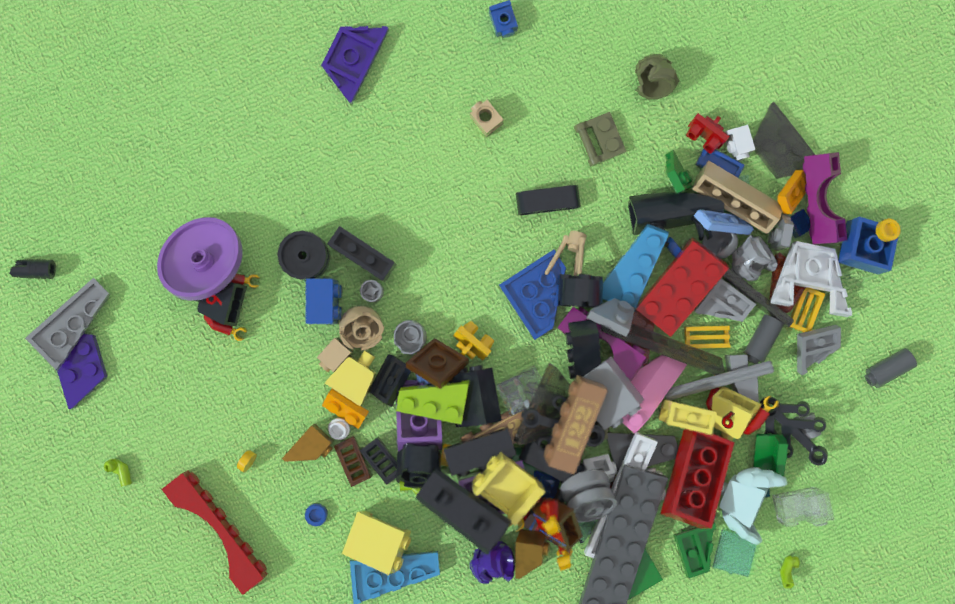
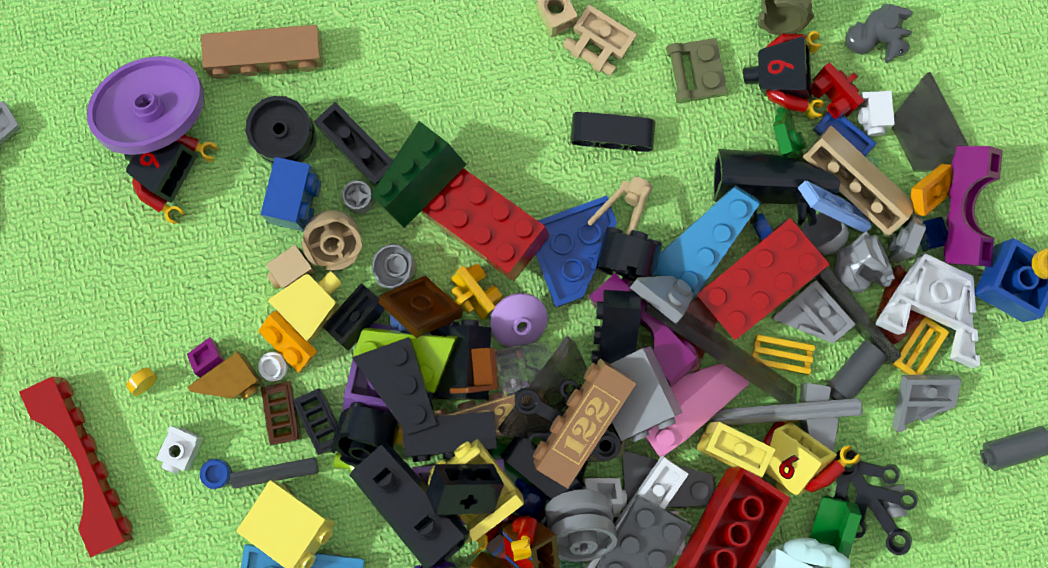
camera: 10 degrees right, 5 degrees down
none -> white brick [156,426,204,474]
none -> magenta plate [187,337,225,378]
none -> medium nougat brick [201,25,323,79]
none -> dark grey axle [230,457,319,489]
none -> black wing [352,337,439,435]
none -> dark green wedge [371,121,467,228]
none -> red brick [421,168,550,282]
none -> black brick [426,464,504,515]
none -> dark orange bracket [450,347,498,393]
none -> lavender dish [490,293,548,348]
none -> tan plate [562,4,637,77]
none -> black torso [743,31,824,120]
none -> dark grey animal [845,4,913,63]

